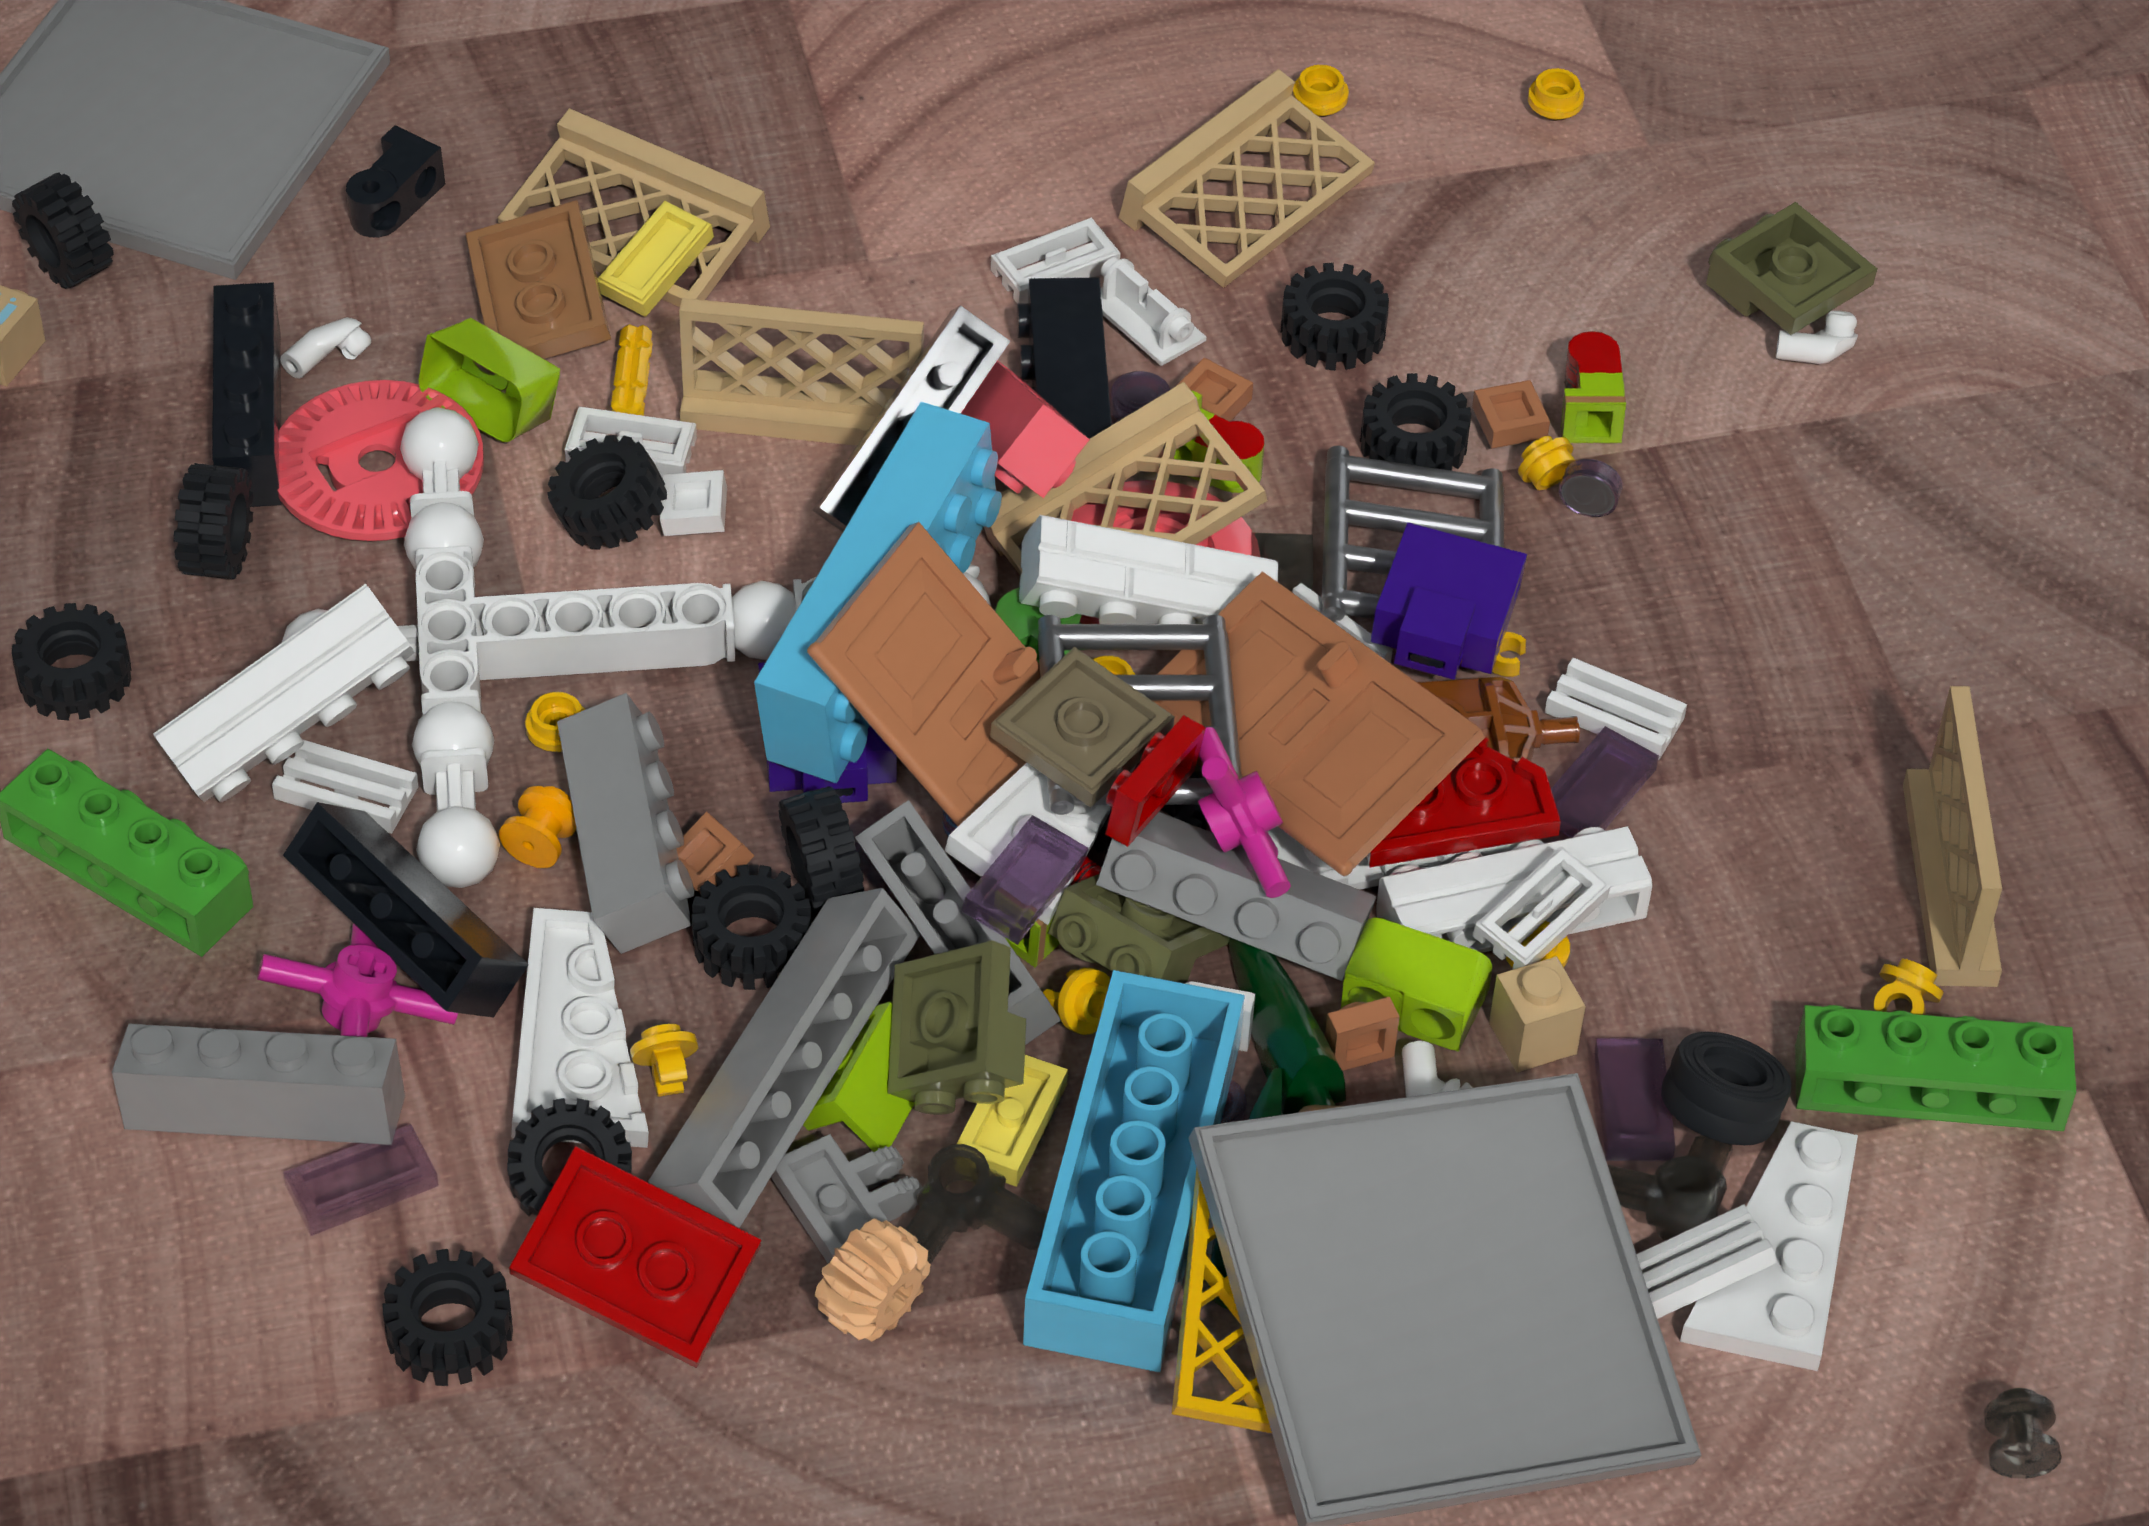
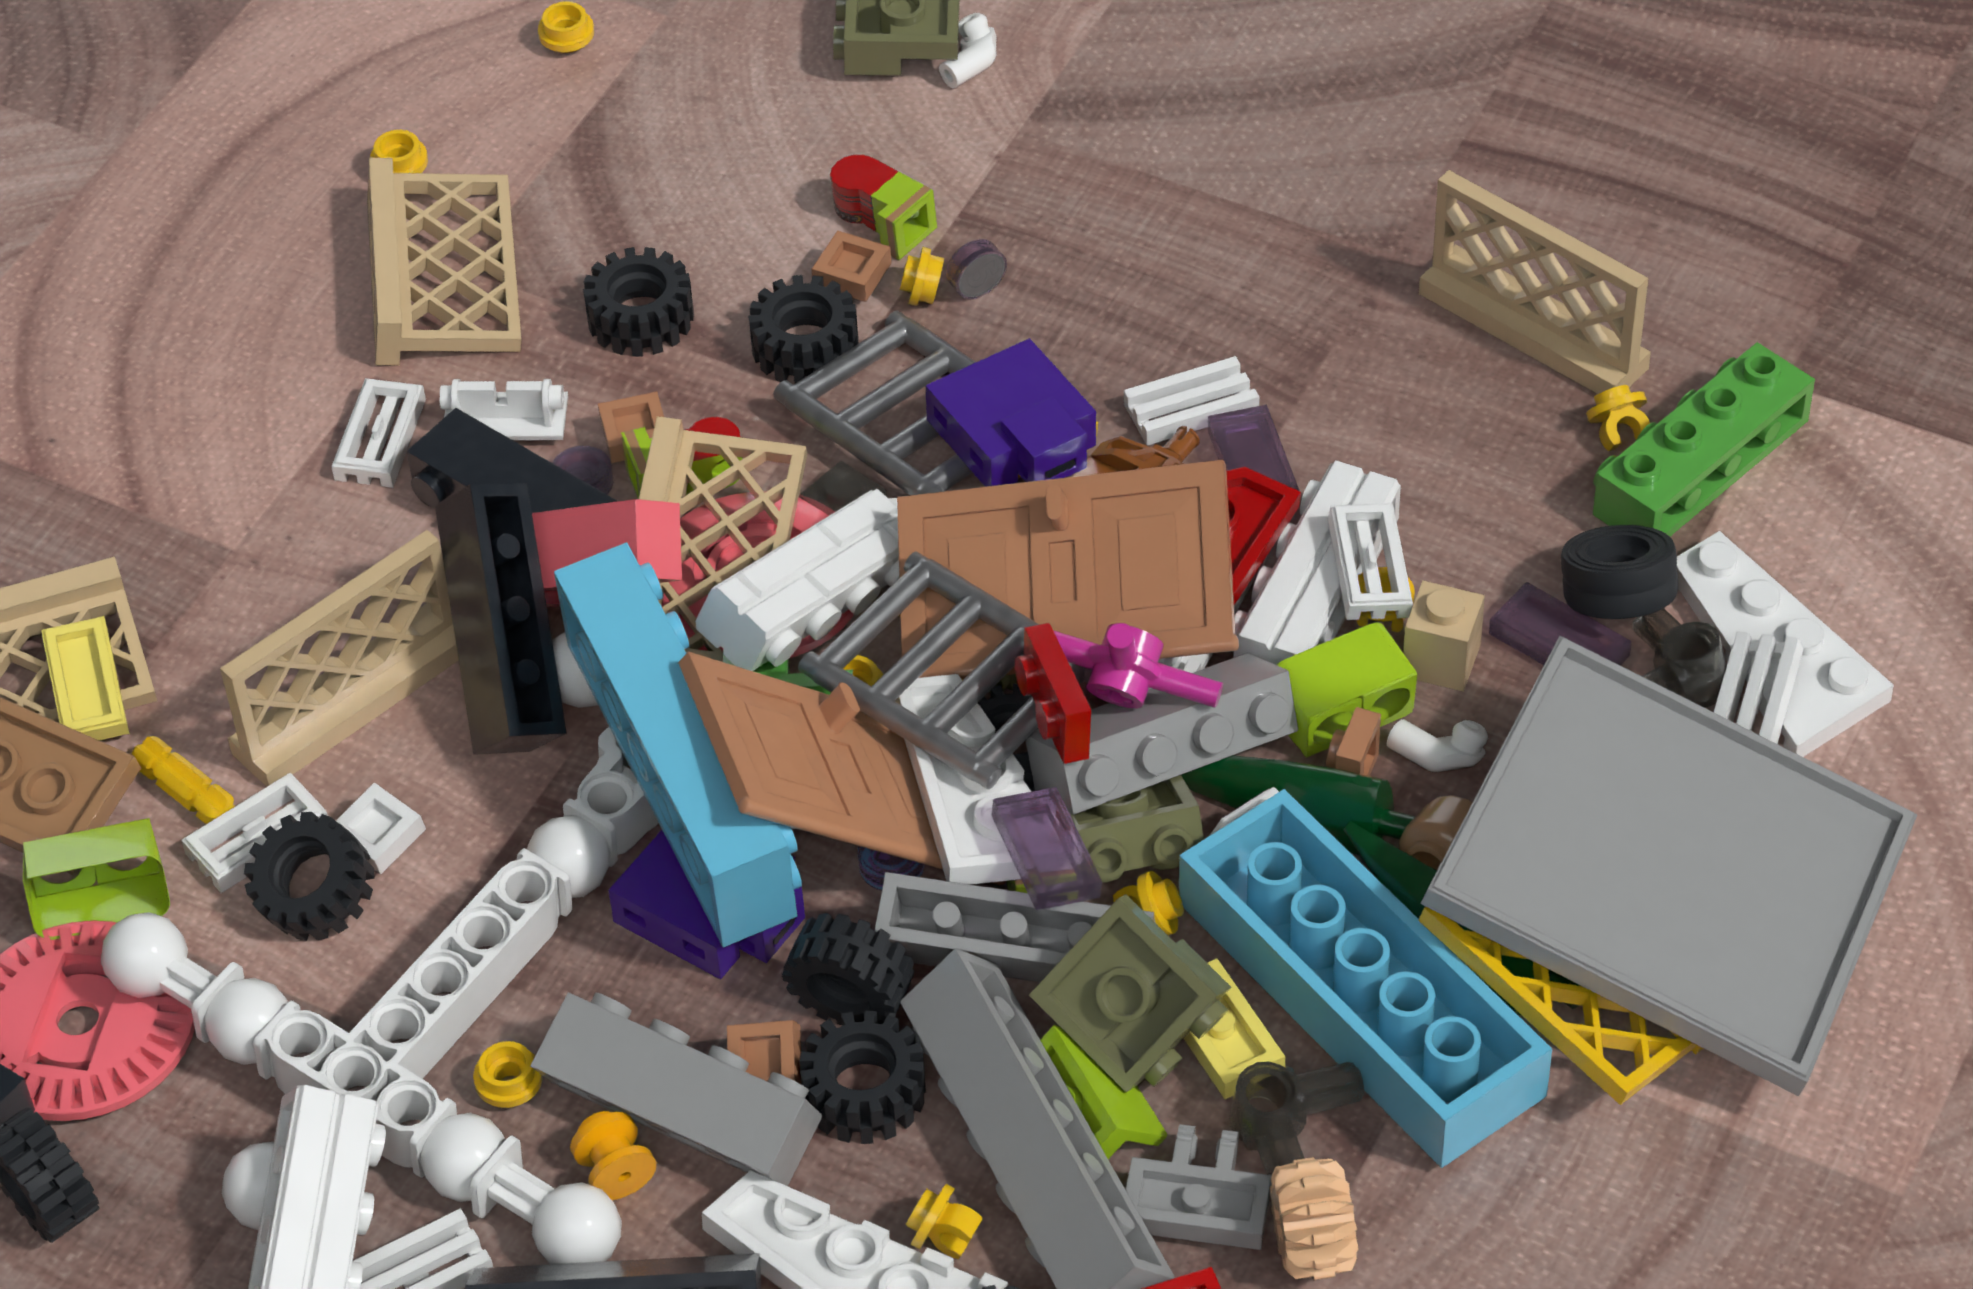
camera: 45 degrees left, 0 degrees up
dark tan tile [990,647,1175,808] -> none

